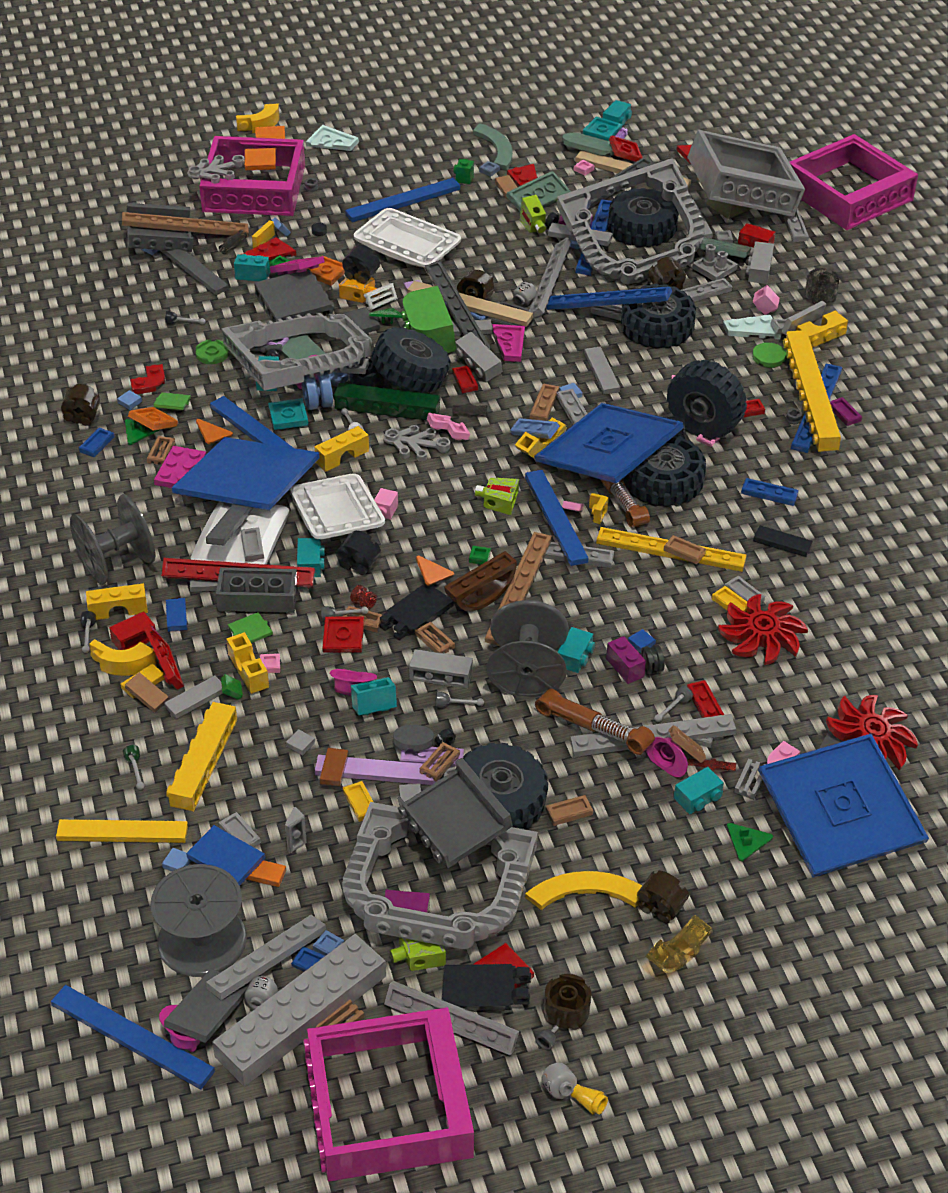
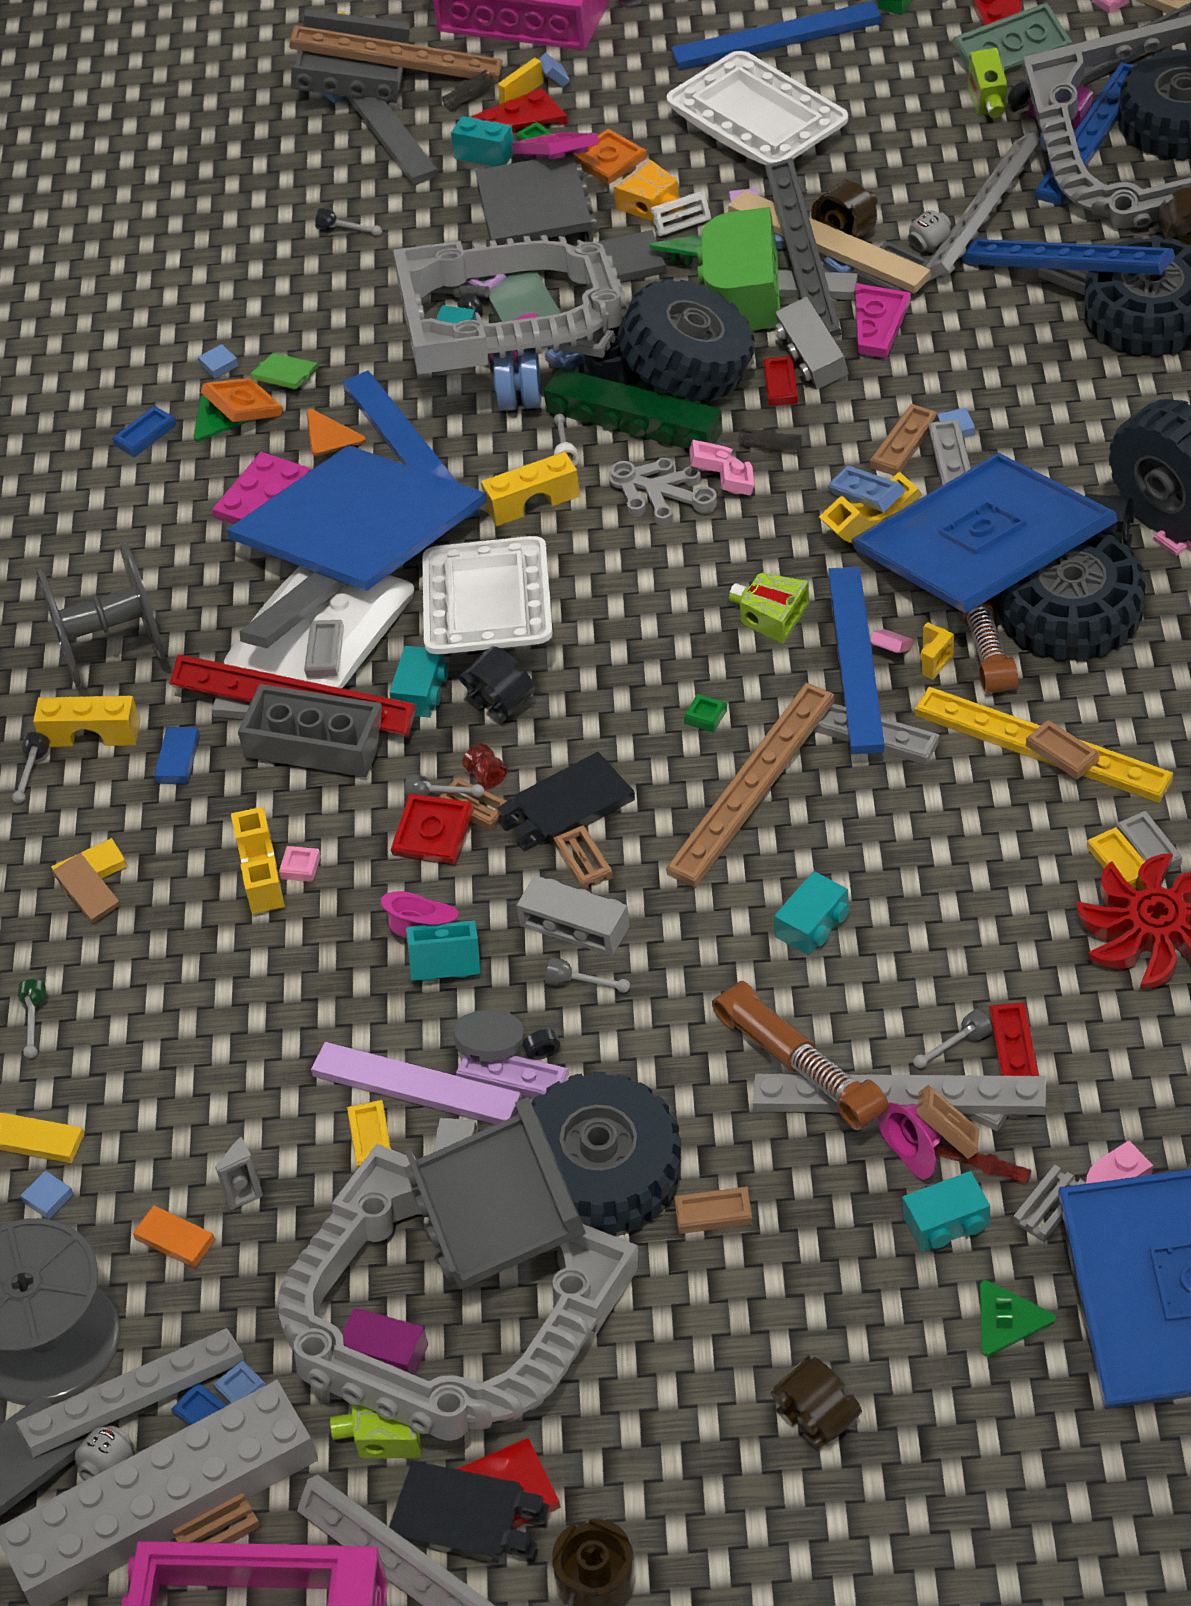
camera: 20 degrees right, 5 degrees up
dark brown brick [61,384,100,426] -> none
yellow arch [89,639,157,676] -> none
red piece [109,611,156,650] -> none
red plate [130,364,165,394] -> none
red wing [144,624,184,690] -> none
medium nougat tile [147,436,175,465] -> none
light grey tile [164,676,223,719] -> none
yellow brick [166,702,237,812] -> none
blue tile [186,825,265,886] -> none
bright green tile [195,340,229,364] -> none
light grey tile [219,812,261,847] -> none
green tile [221,674,243,700] -> none
bright green piece [228,612,273,643] -> none
teal plate [268,398,308,430] -> none
light grey tile [286,729,315,756] -> none
black tile [311,223,327,236] -> none
dark orange tile [320,748,349,786] -> none
black brick [342,245,380,284] -> none
bright pink brick [374,488,398,520] -> none
orange piece [416,555,454,586] -> none
medium nougat tile [419,742,460,782] -> none
reddish brown window [444,551,517,611] -> none
dark grey piece [487,600,569,697] -> none
medium nougat tile [495,175,517,198] -> none
yellow tile [525,871,642,910] -> none
light grey tile [548,223,613,246] -> none
light grey tile [584,346,620,394] -> none
magenta piece [606,636,646,684] -> none
blue tile [628,629,656,653] -> none
pearl dark grey wheel [641,644,665,674] -> none
clear yellow arch [645,915,713,973] -> none

